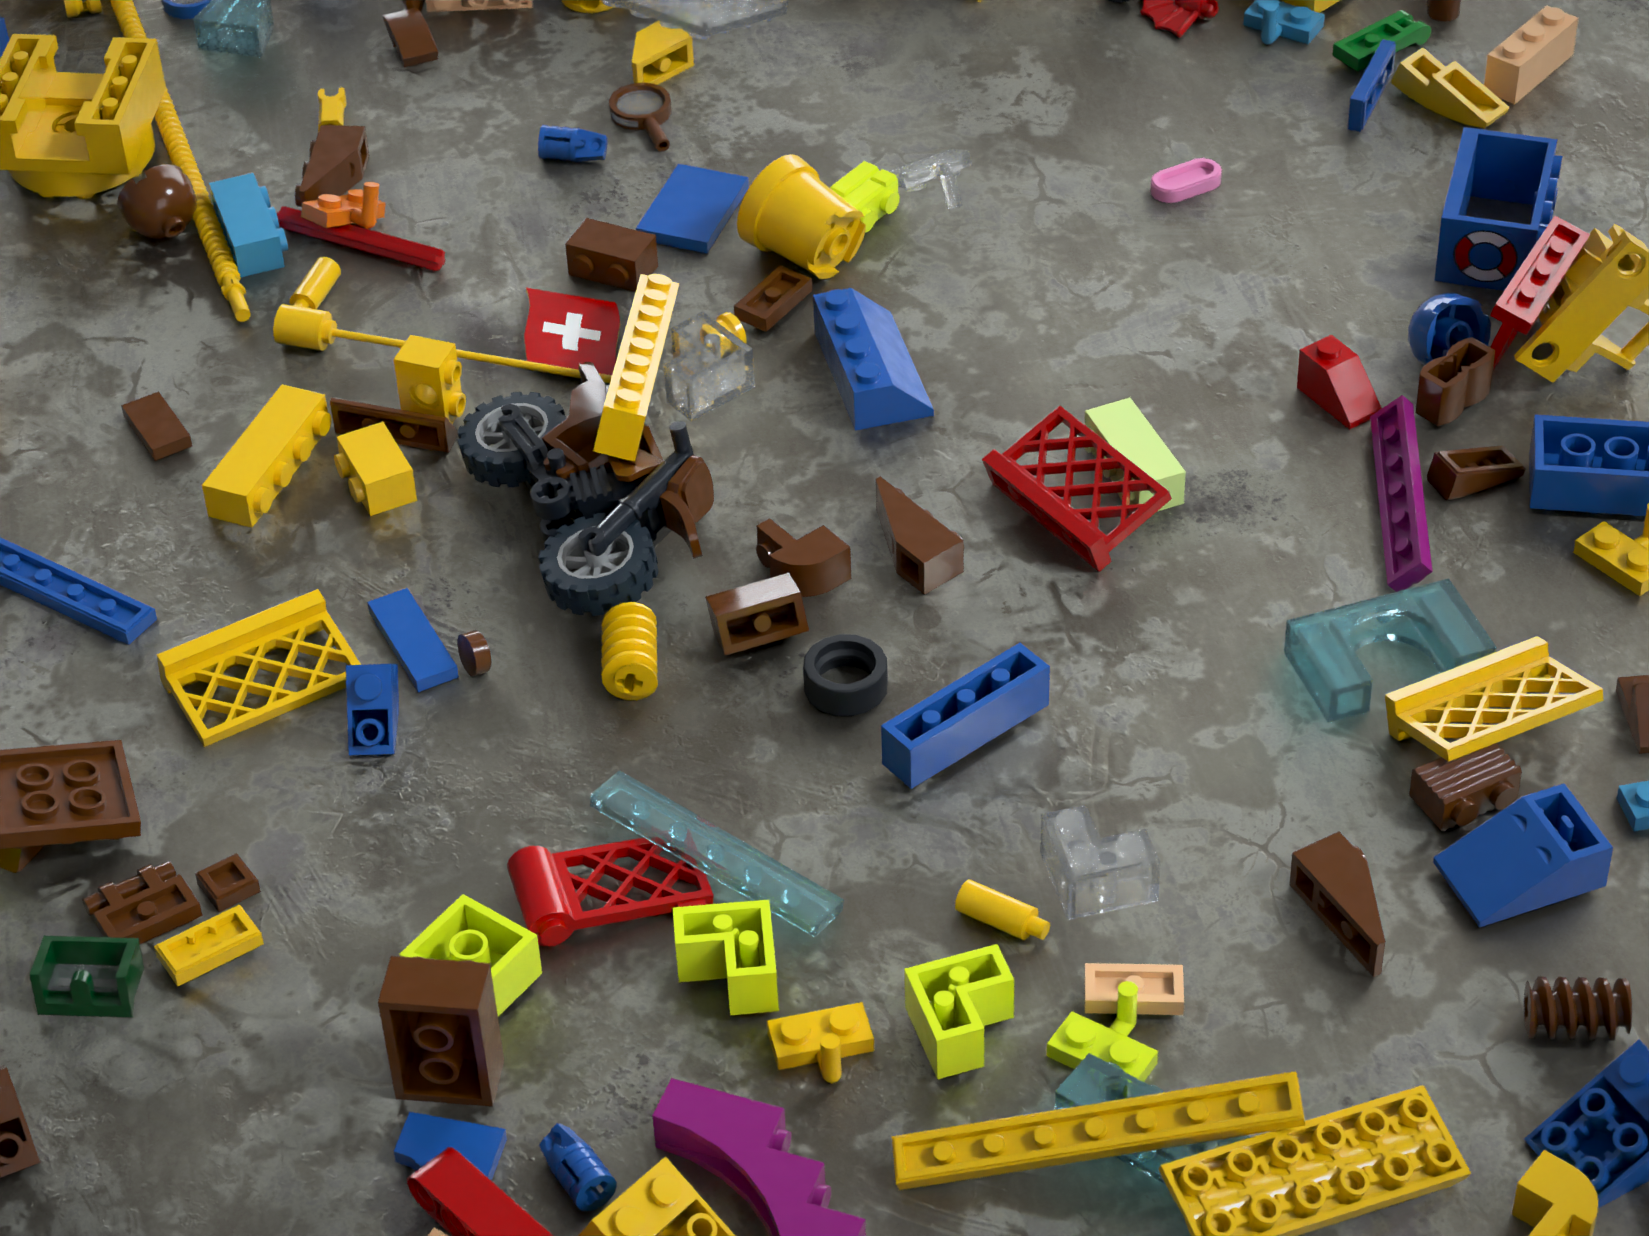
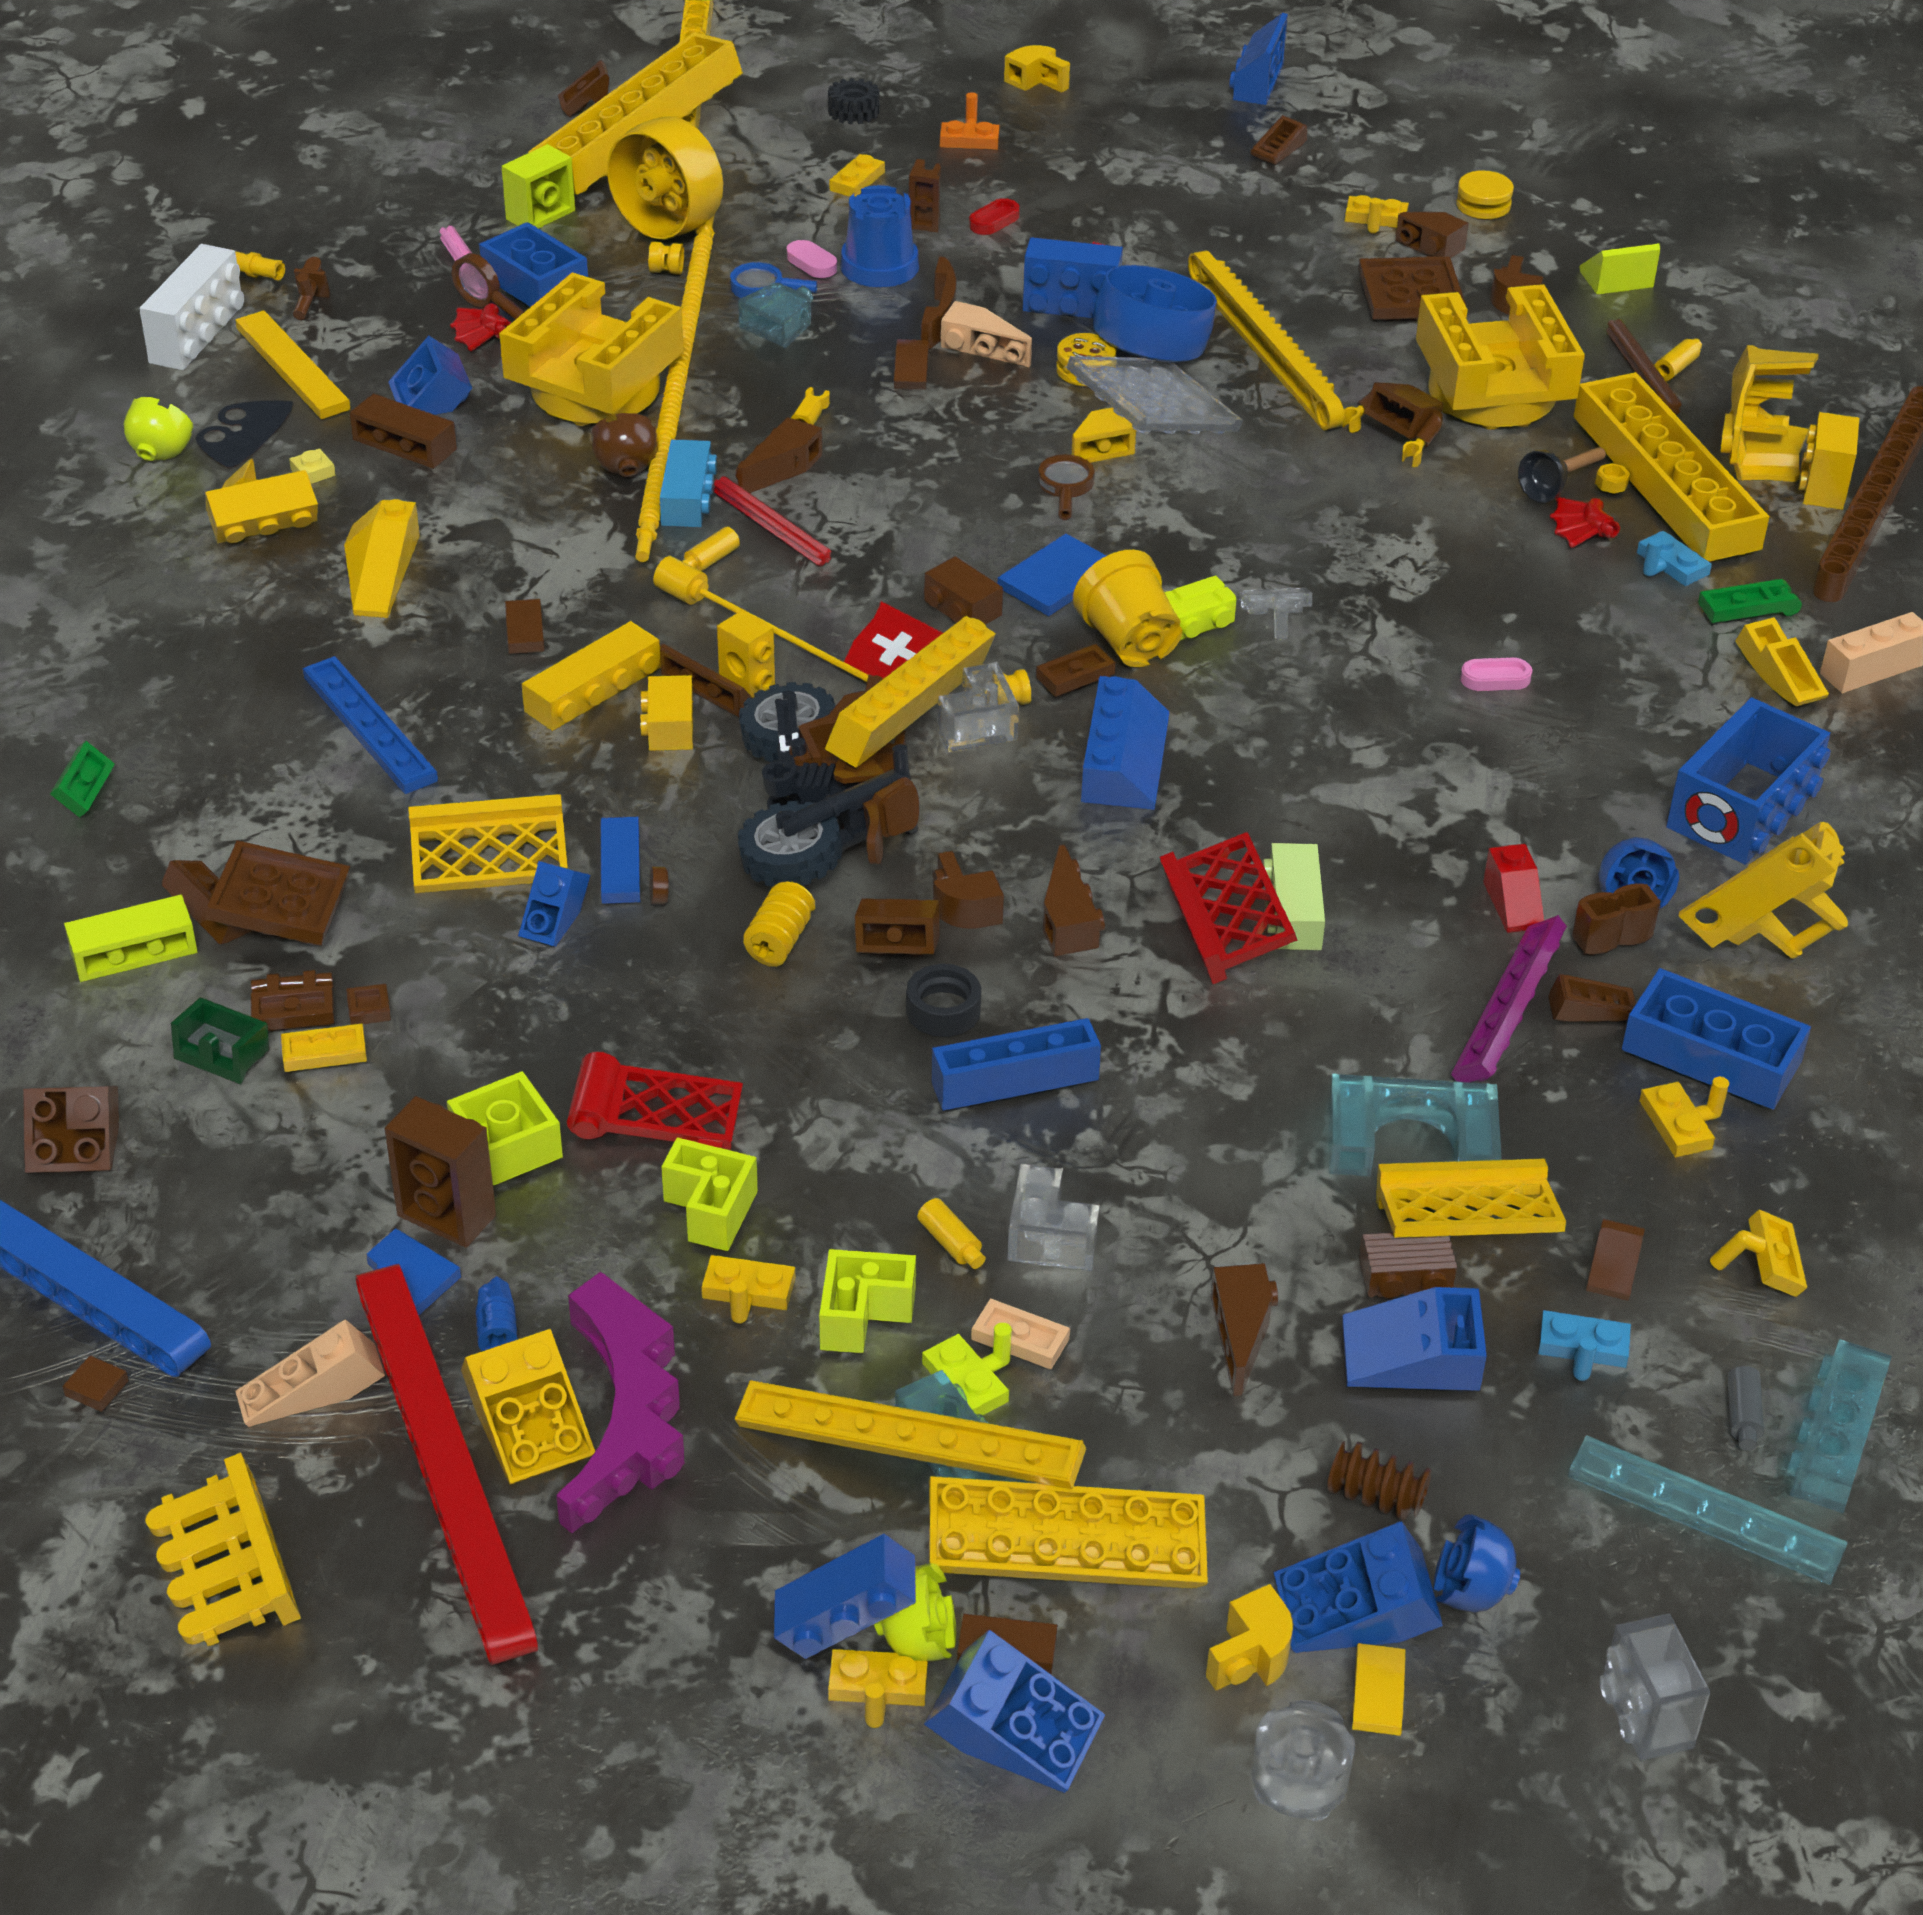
camera: 20 degrees right, 0 degrees up
orange plate [301,182,386,229] -> none
blue hinge [538,125,608,162] -> none
clear light blue tile [590,770,844,937] -> none
blue tile [1348,39,1396,132] -> none
fence [1490,216,1591,371] -> none

